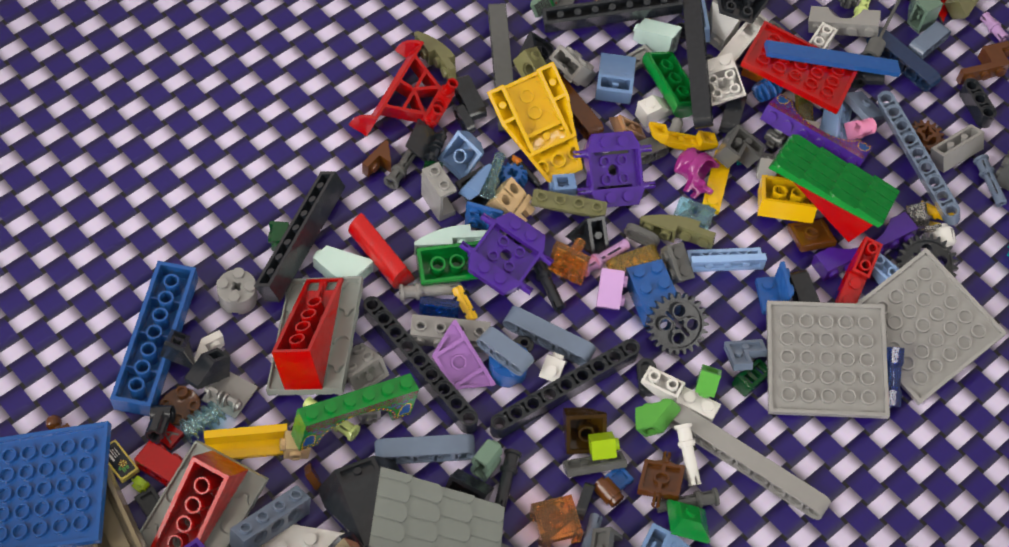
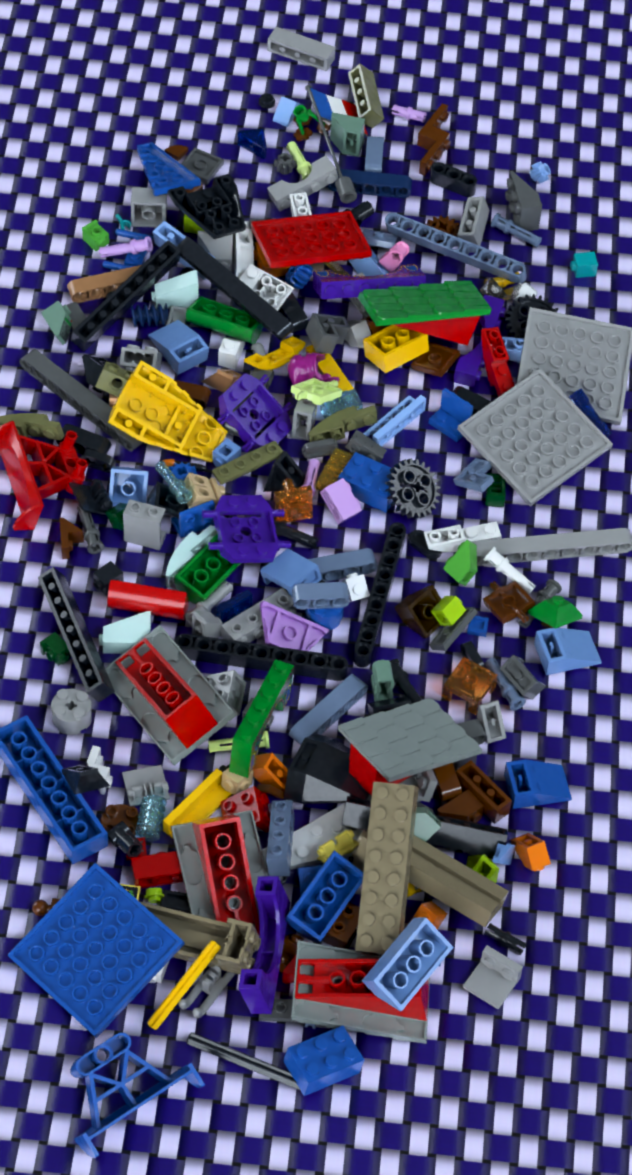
camera: 40 degrees left, 5 degrees down
black slope [185,347,231,390] -> none
yellow axle [452,285,478,320] -> none
medium blue slope [459,163,492,201] -> none
reddish brown brick [594,477,624,508] -> none
bright green slope [695,364,722,398] -> none
blue tile [764,40,901,77] -> none
dark grey gear [764,128,786,149] -> none
none -> black brick [93,561,124,596]
none -> dark blue piece [131,303,168,328]
none -> light grey slope [192,610,223,638]
none -> red bracket [220,786,271,832]
none -> orange slope [252,753,288,792]
none -> medium blue panel [260,548,322,598]
none -> yellowish green plate [291,378,342,405]
none -> light grey torso [291,399,317,441]

